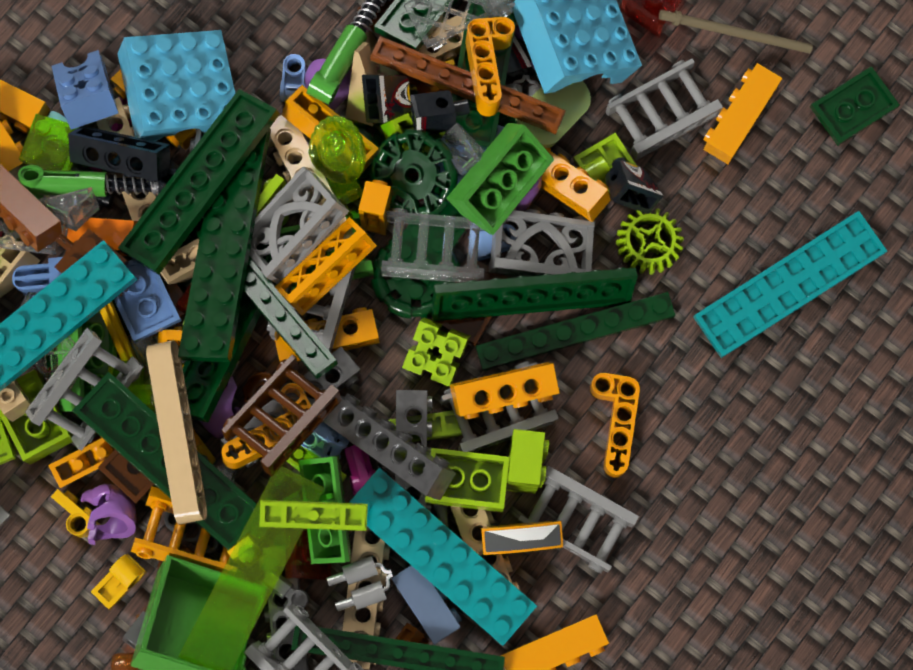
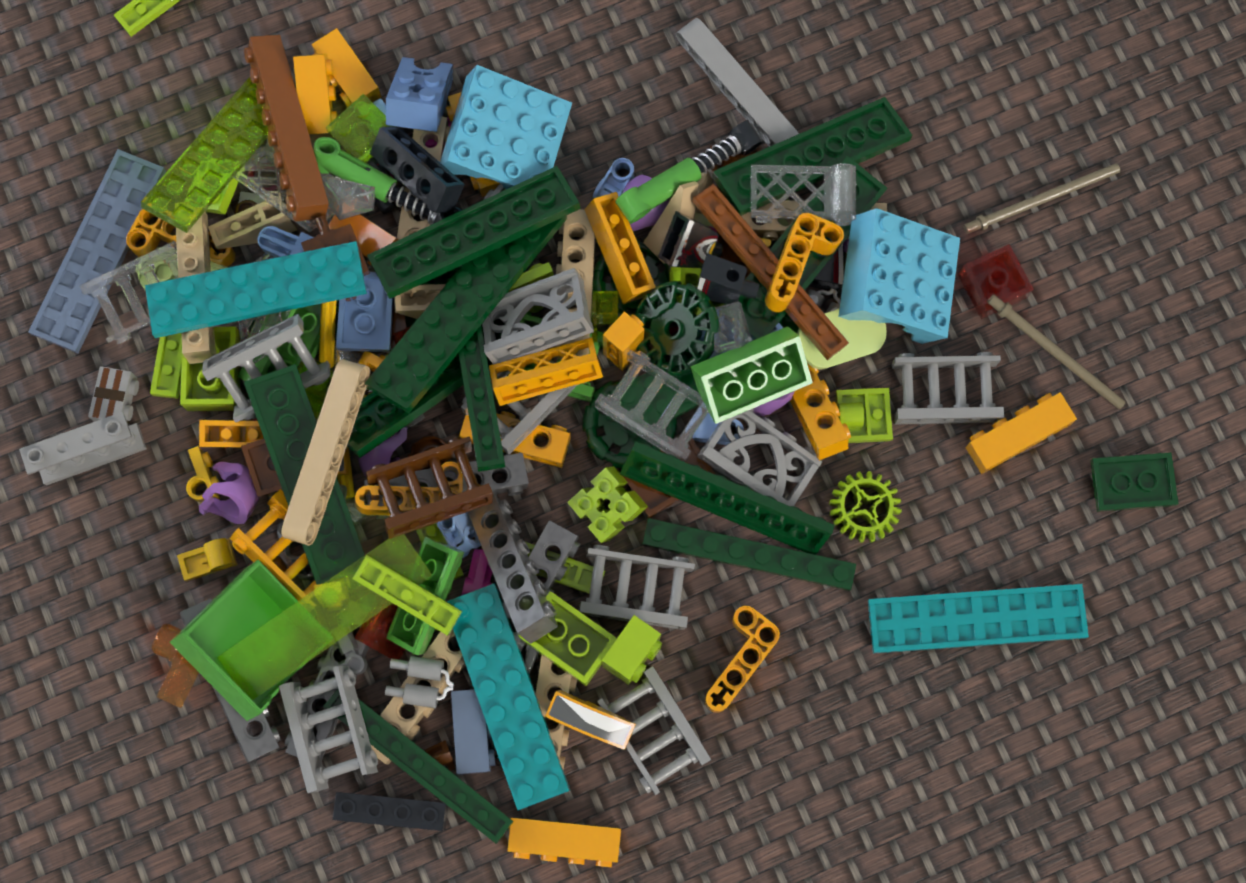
camera: 30 degrees right, 0 degrees up
clear neon green piece [308,115,367,185] -> none
light orange brick [450,362,560,419] -> none
black torso [605,157,663,214] -> none

